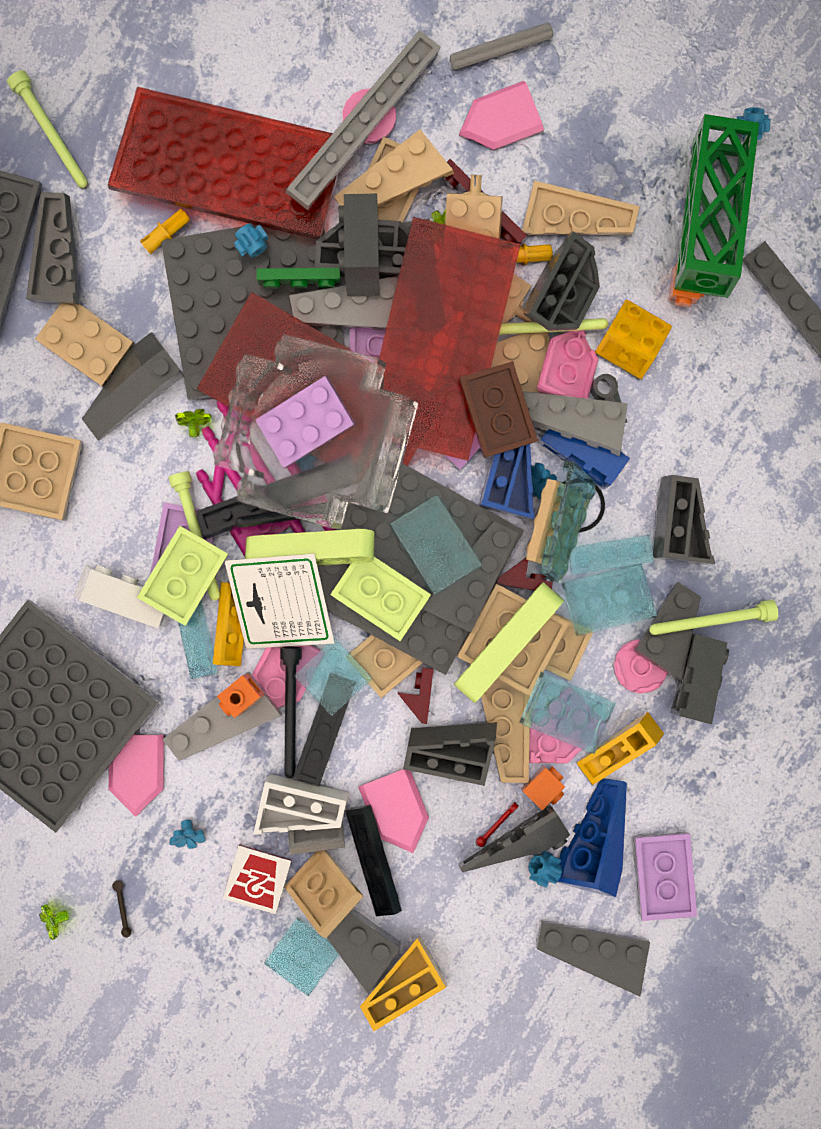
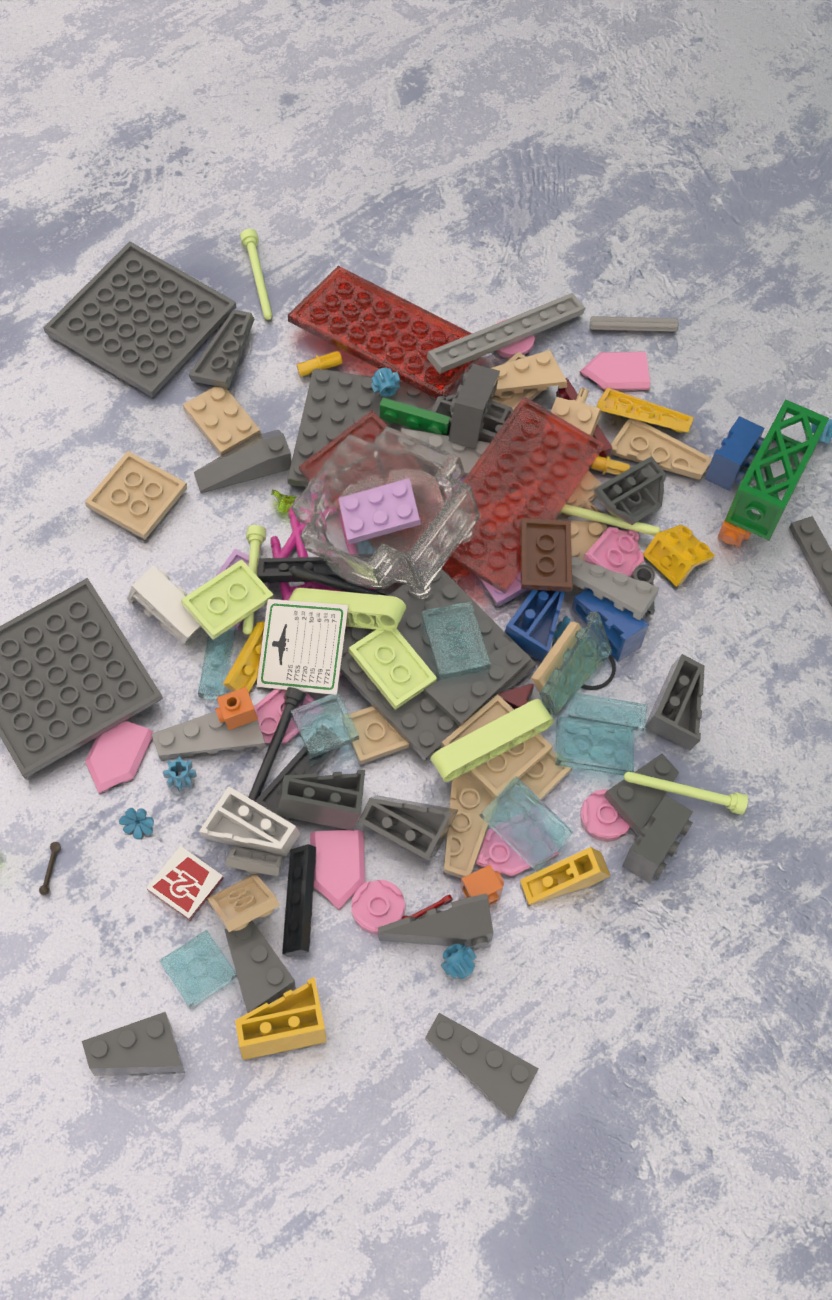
camera: 20 degrees right, 25 degrees down
dark red slope [397,667,434,724] -> none
blue wedge [557,778,627,897] -> none
lavender plate [634,832,697,921] -> none
none -> dark grey wedge [82,1012,185,1076]
none -> dark azure gear [163,756,197,791]
none -> dark grey wedge [275,770,365,831]
none -> bright pink tile [351,880,405,934]
none -> yellow wing [597,387,694,433]
none -> blue wedge [705,416,765,491]

